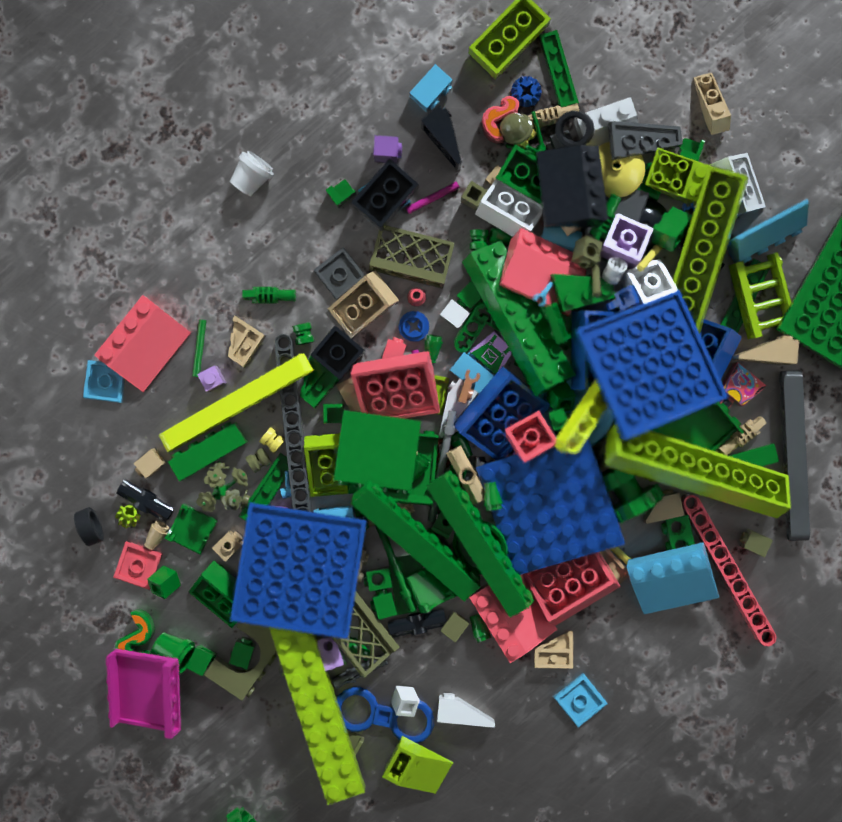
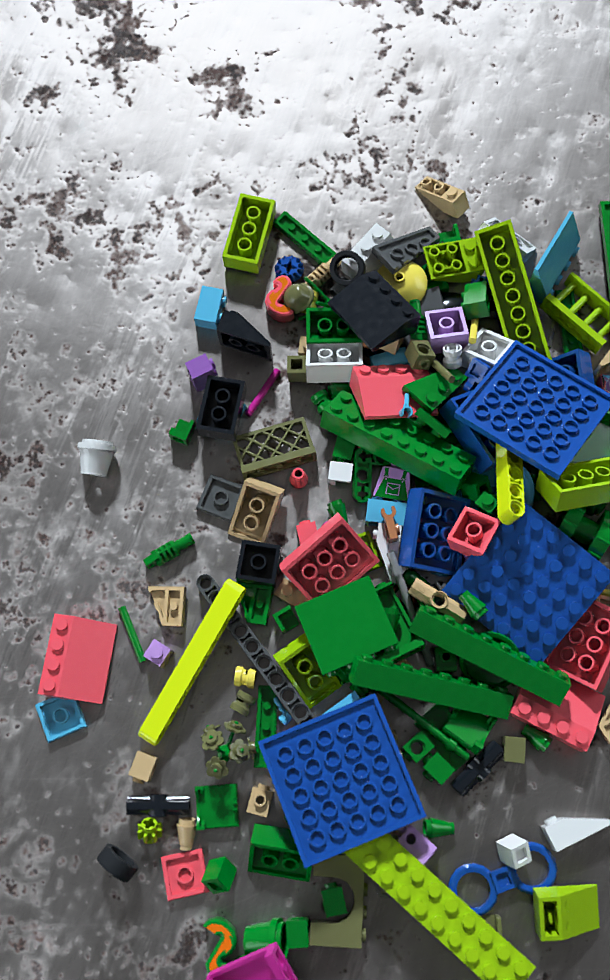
camera: 25 degrees left, 15 degrees down
green brick [168,421,248,481] -> none
green wheel [292,323,315,345] -> none
olive fence [331,591,400,678] -> none
dark grey pin [331,653,388,689] -> none
blue gear [399,311,429,342] -> none

